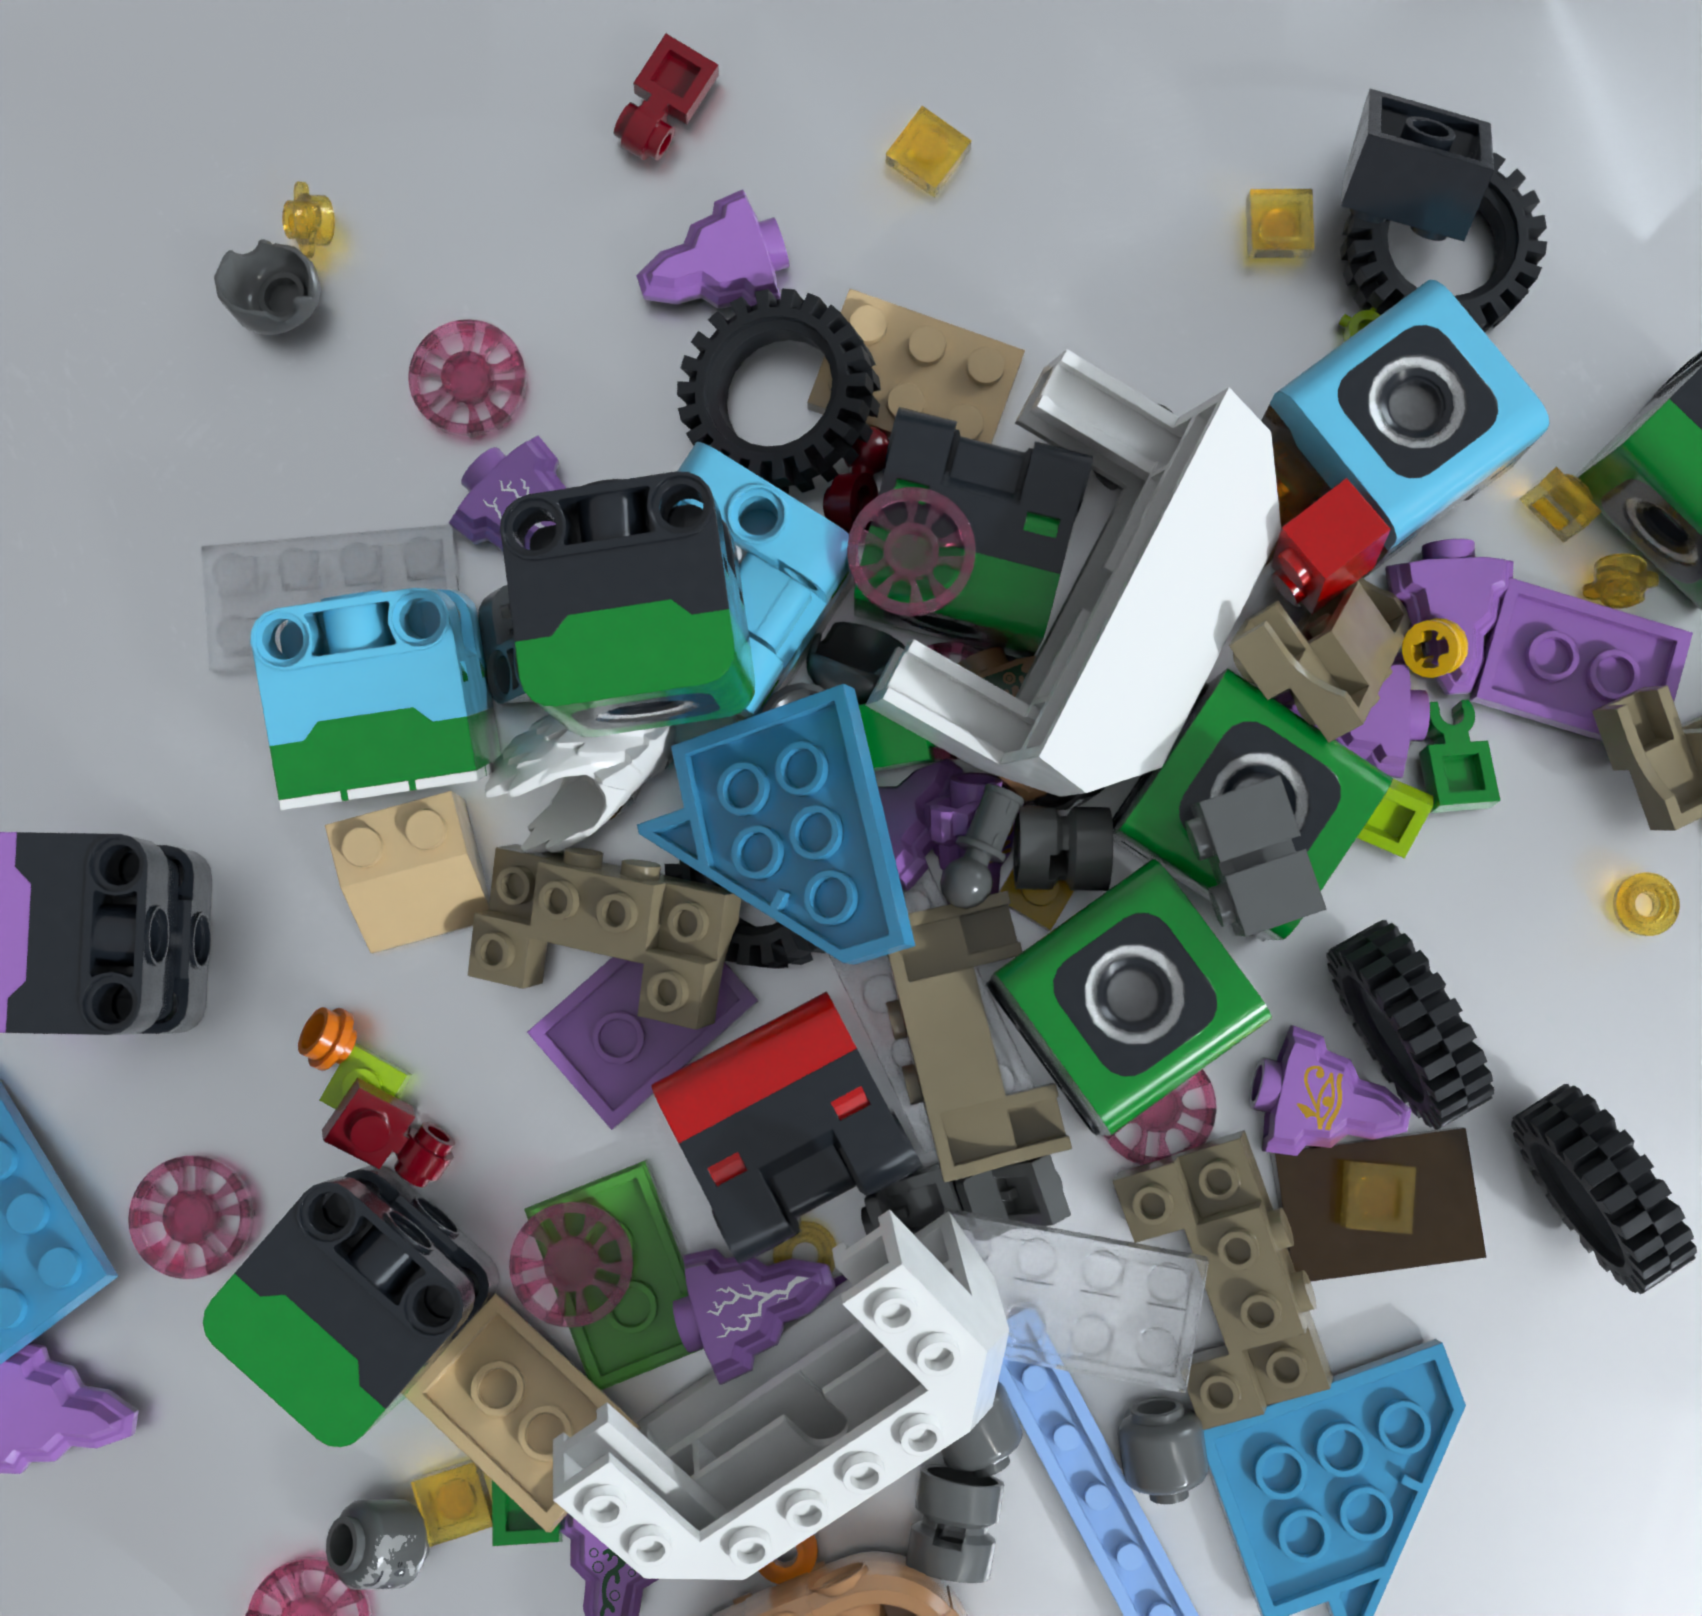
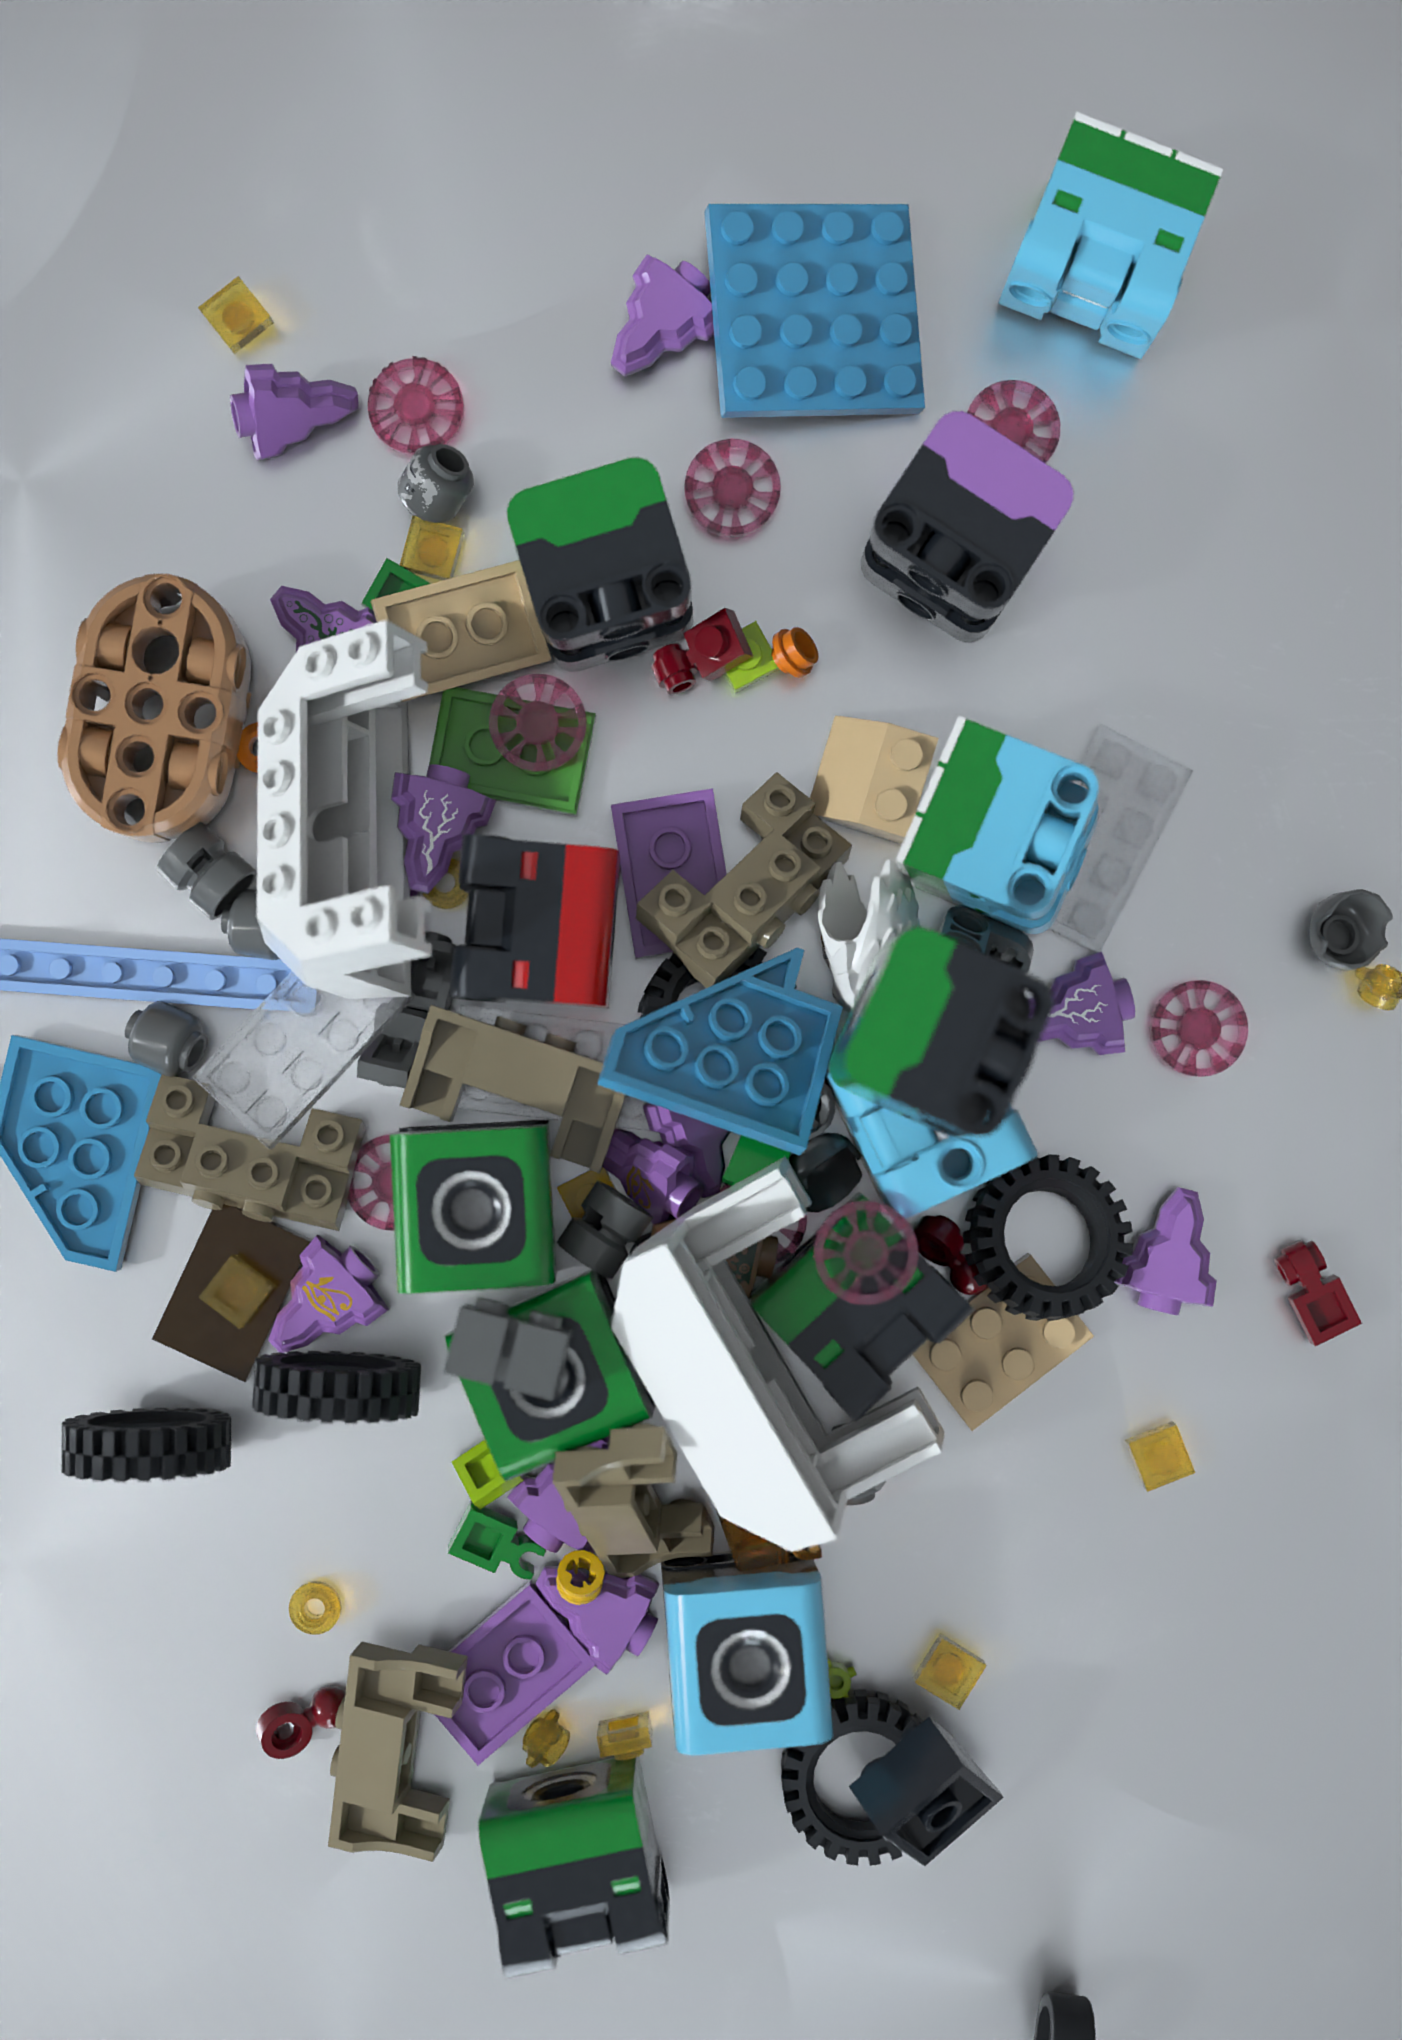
camera: 120 degrees right, 5 degrees up
dark grey pin [940,784,1024,909] -> none
red brick [1271,478,1391,615] -> none

